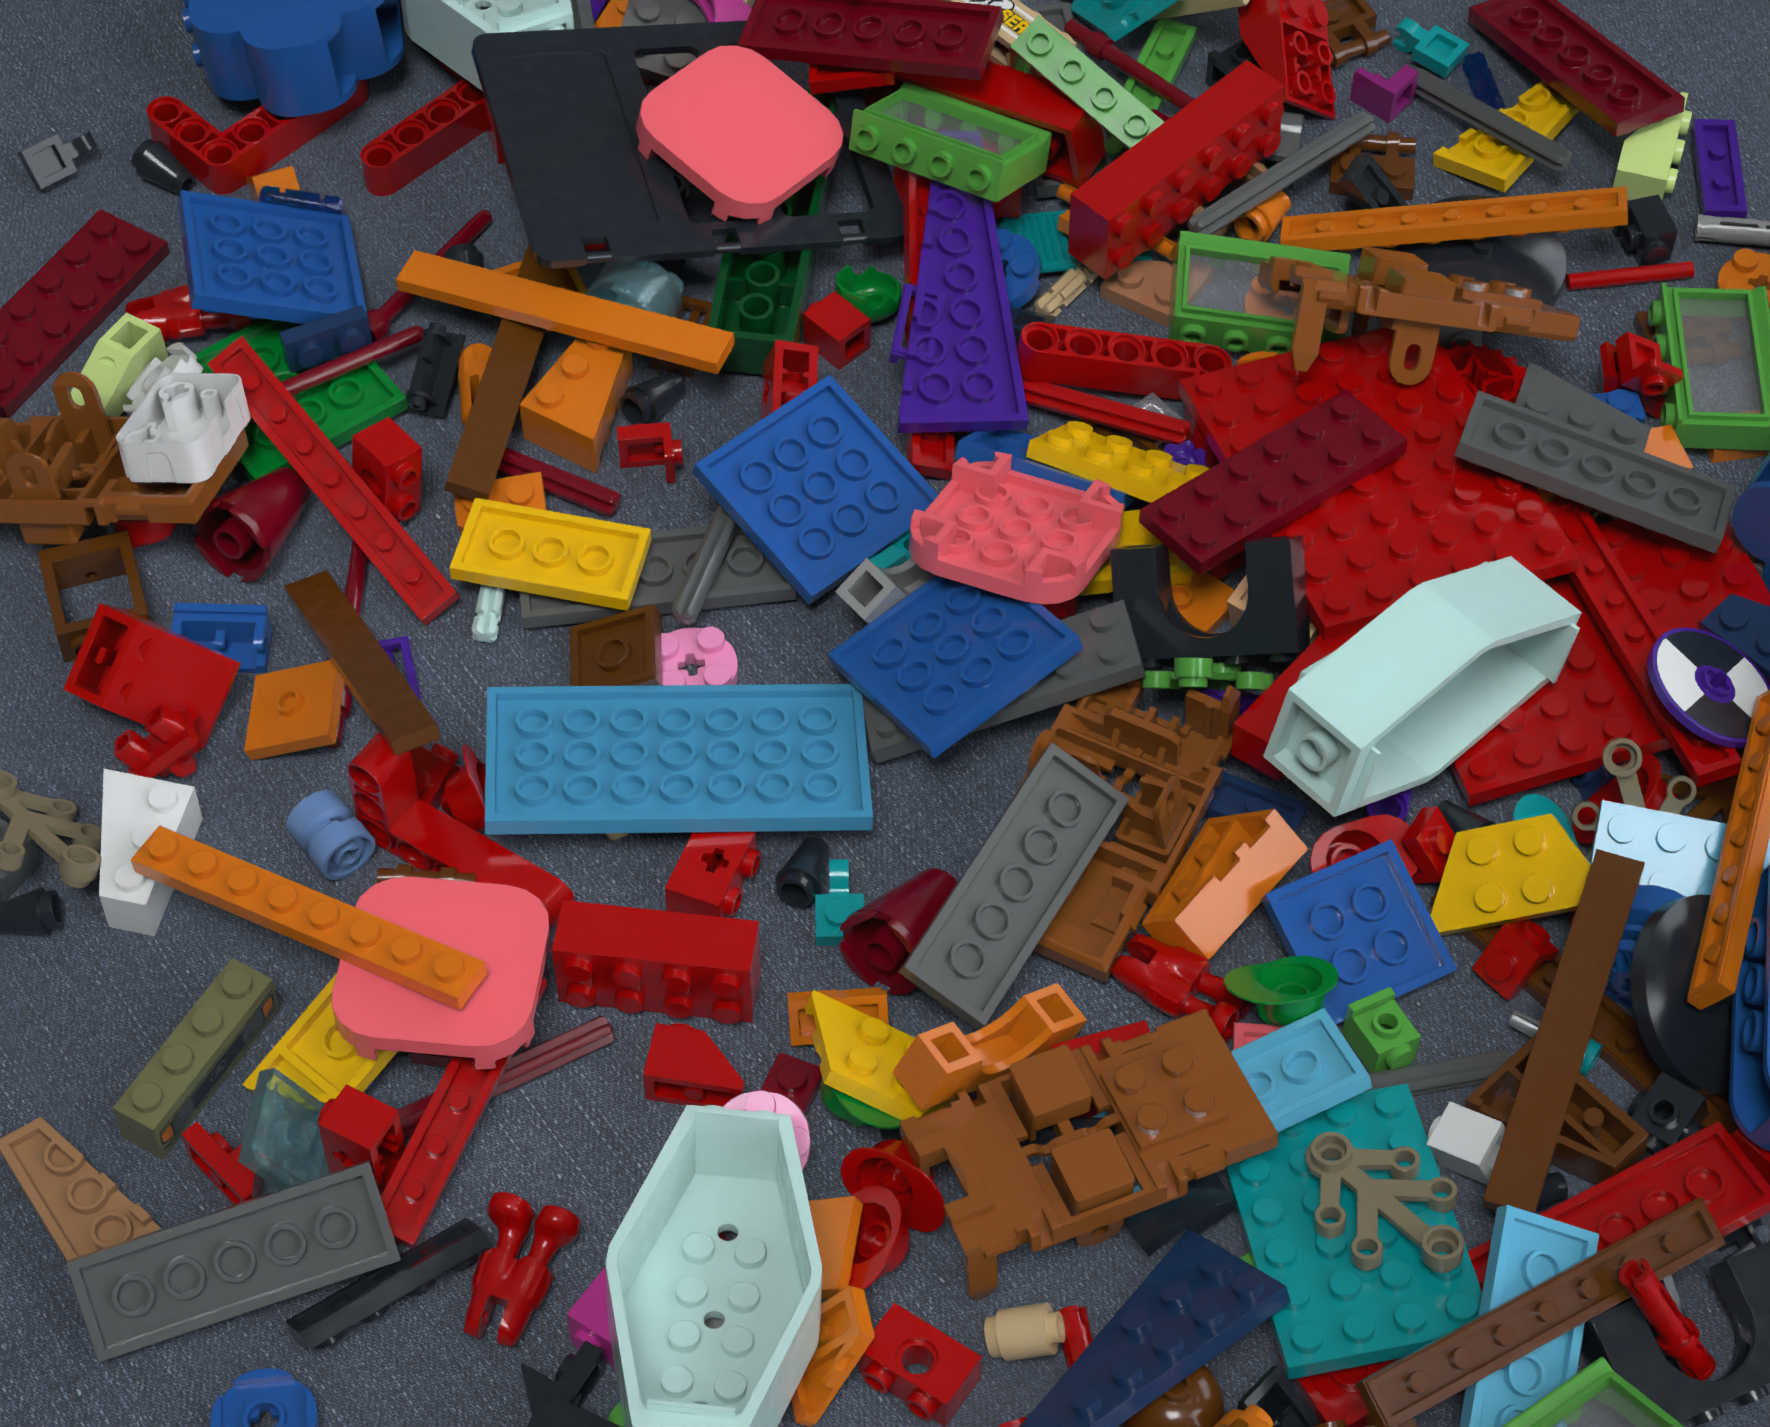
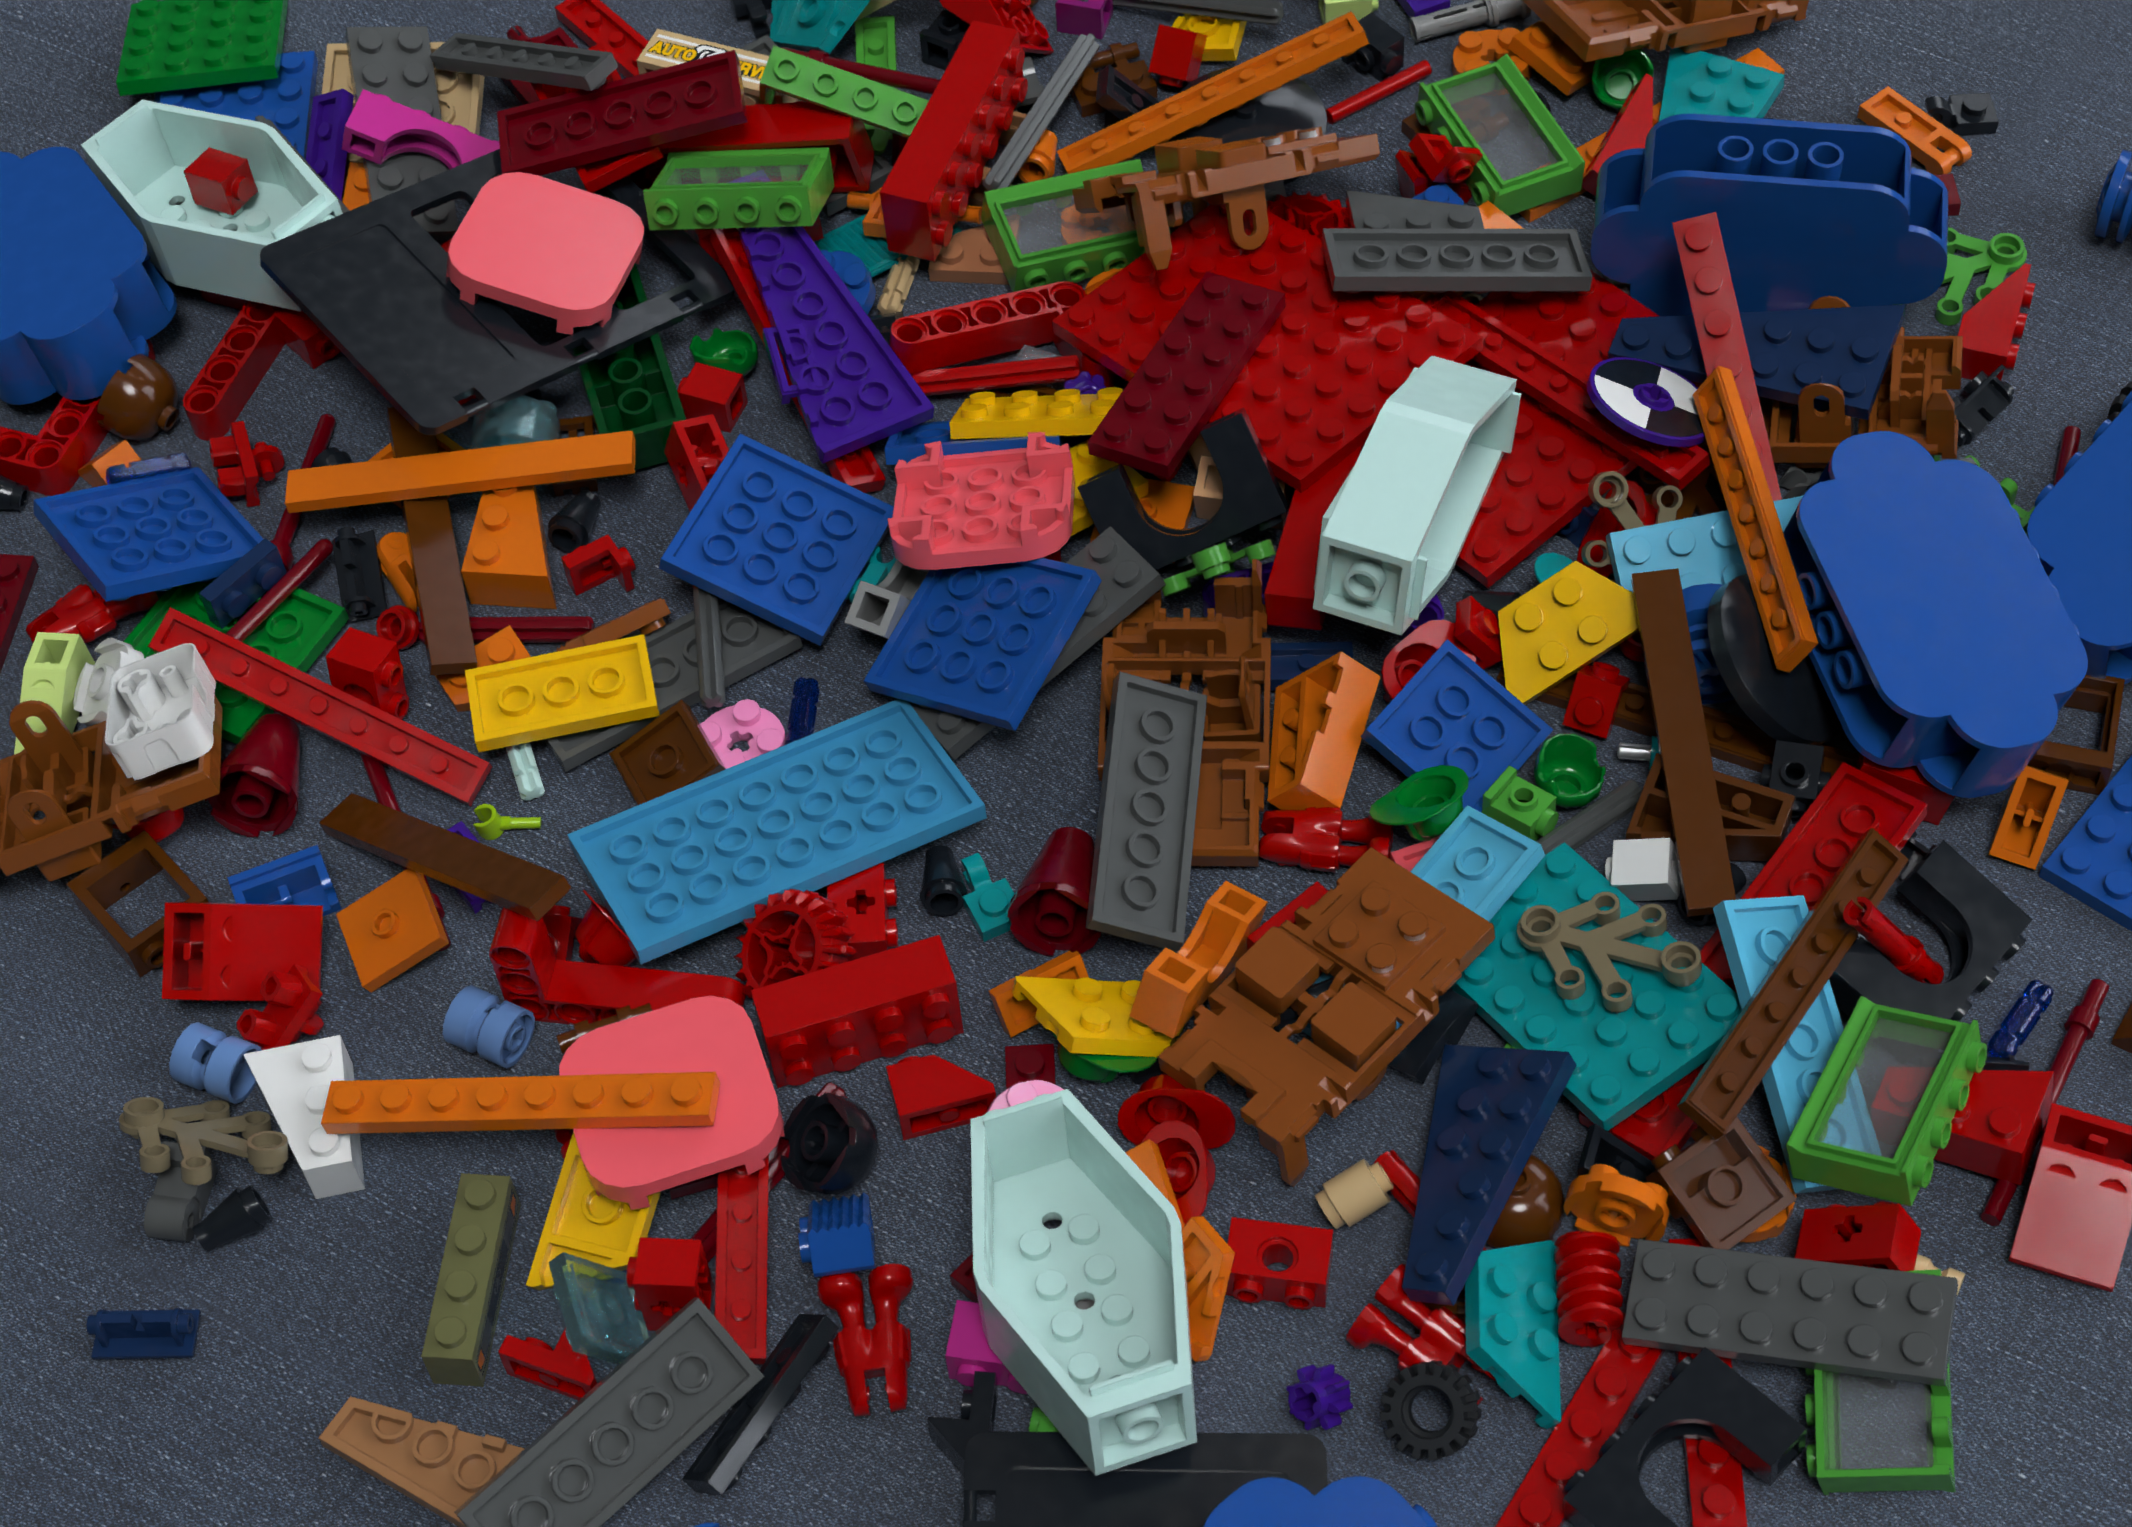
camera: 20 degrees left, 0 degrees up
none -> reddish brown cylinder [97,353,179,441]
none -> medium blue wheel [169,1022,262,1104]
none -> red hips [209,421,285,507]
none -> red plate [376,605,419,650]
none -> lime hand [473,804,541,841]
none -> dark orange hinge [556,597,671,652]
none -> red gear [733,889,858,1006]
none -> black cylinder [781,1093,878,1195]
none -> clear blue axle [785,677,820,745]
none -> blue brick [798,1192,875,1277]
none -> red brick [1148,24,1207,88]
none -> green hair [1533,733,1606,808]

